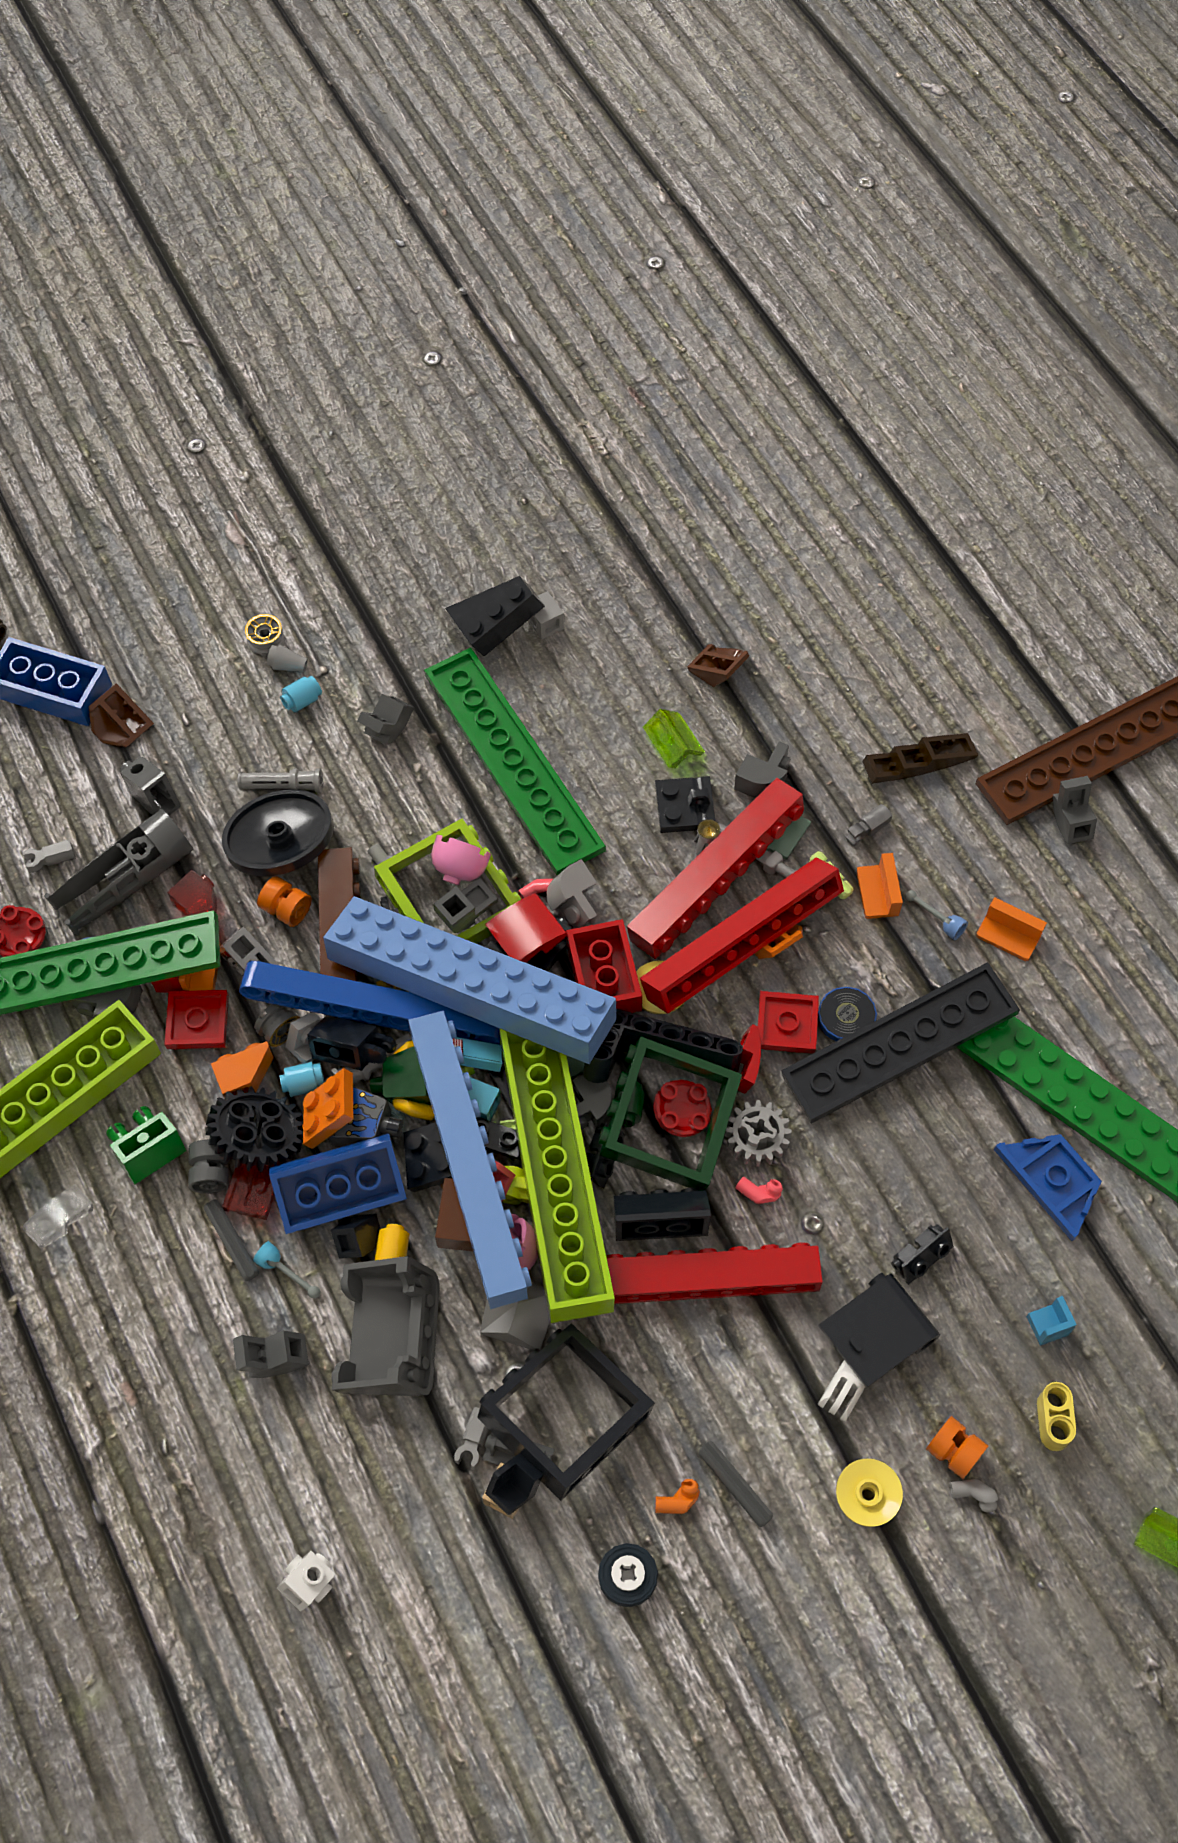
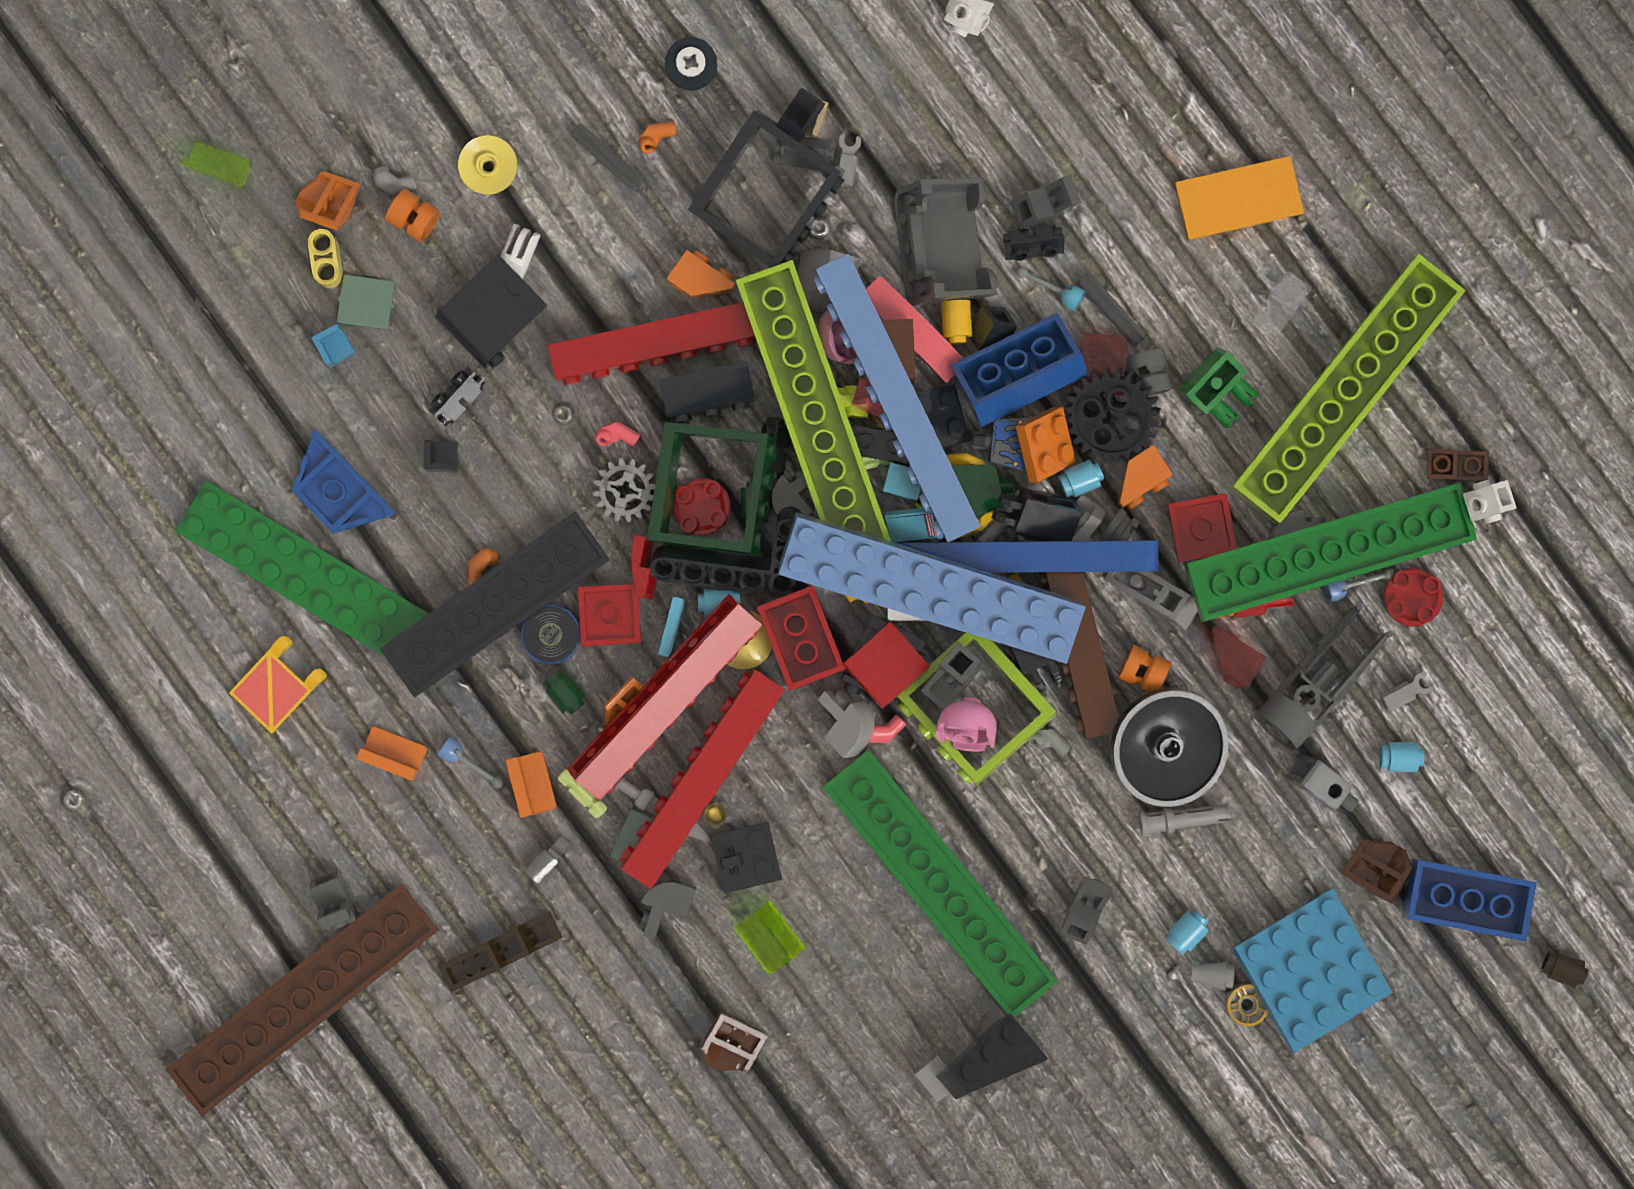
camera: 170 degrees right, 25 degrees up
none -> coral flag [229,636,327,734]
none -> orange slope [295,171,360,231]
none -> sand green piece [337,275,395,330]
none -> black panel [424,440,458,473]
none -> orange arm [468,548,499,586]
none -> dark green brick [543,670,586,715]
none -> medium azure tile [658,597,685,657]
none -> orange slope [667,250,736,300]
none -> medium azure brick [698,588,740,618]
none -> coral slope [866,276,964,384]
none -> black hinge [1003,225,1065,261]
none -> light orange tile [1175,156,1304,241]
none -> dark azure plate [1232,888,1393,1053]
none -> medium azure brick [1379,742,1424,772]

